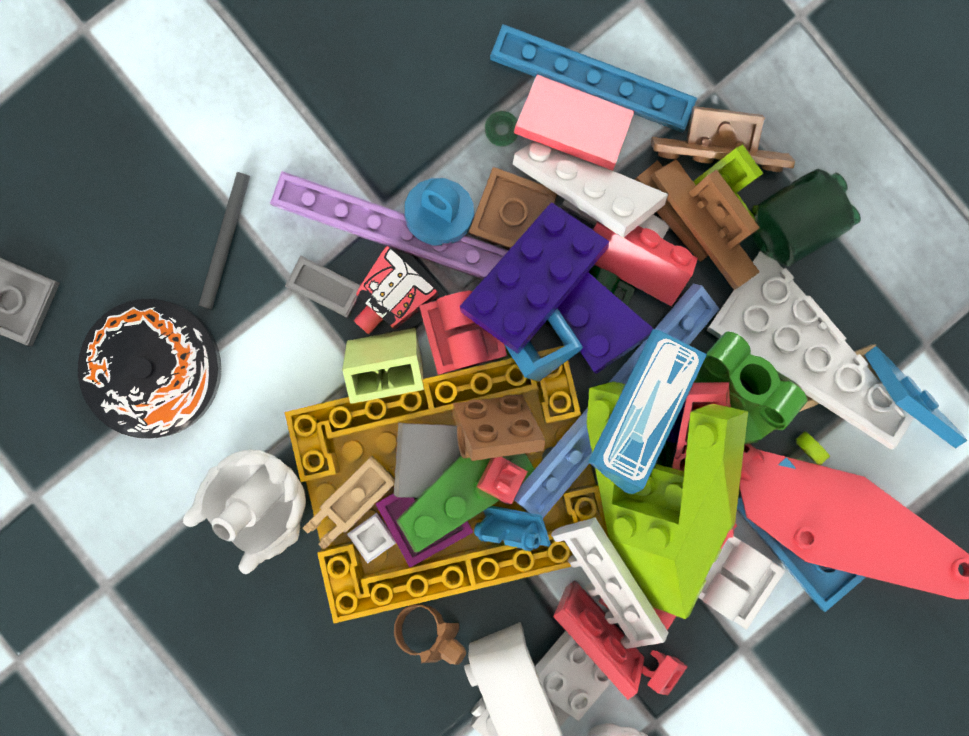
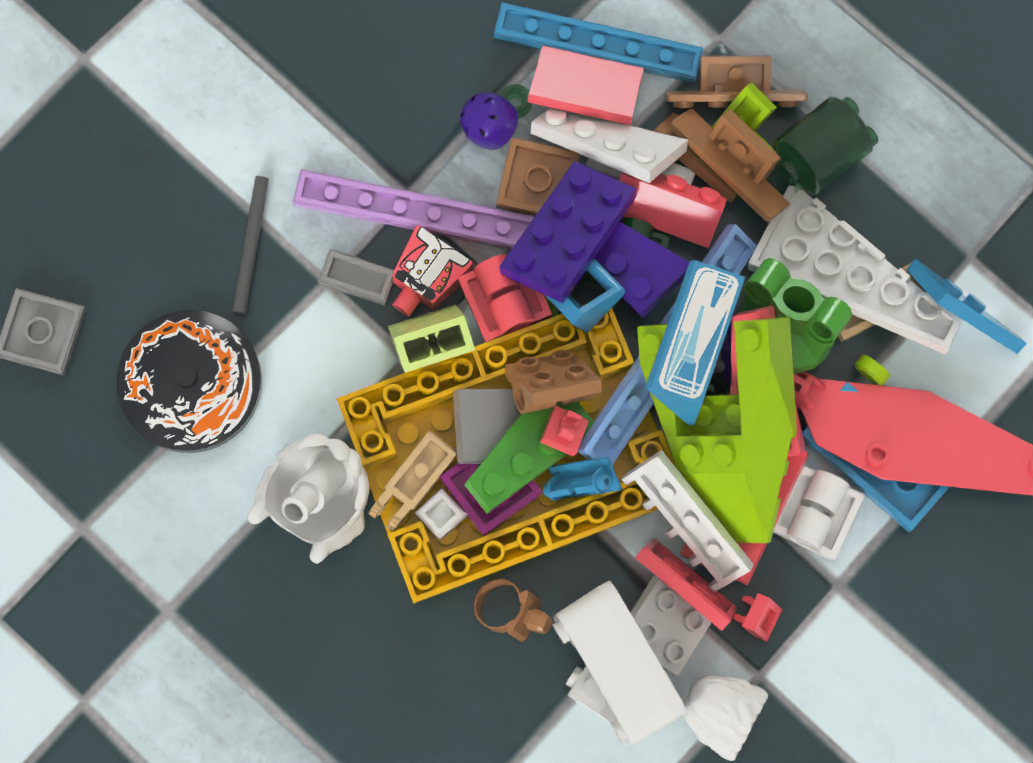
camera: 10 degrees left, 10 degrees down
dark azure tile [404,178,474,246] -> none
none -> dark purple helmet [460,92,518,150]

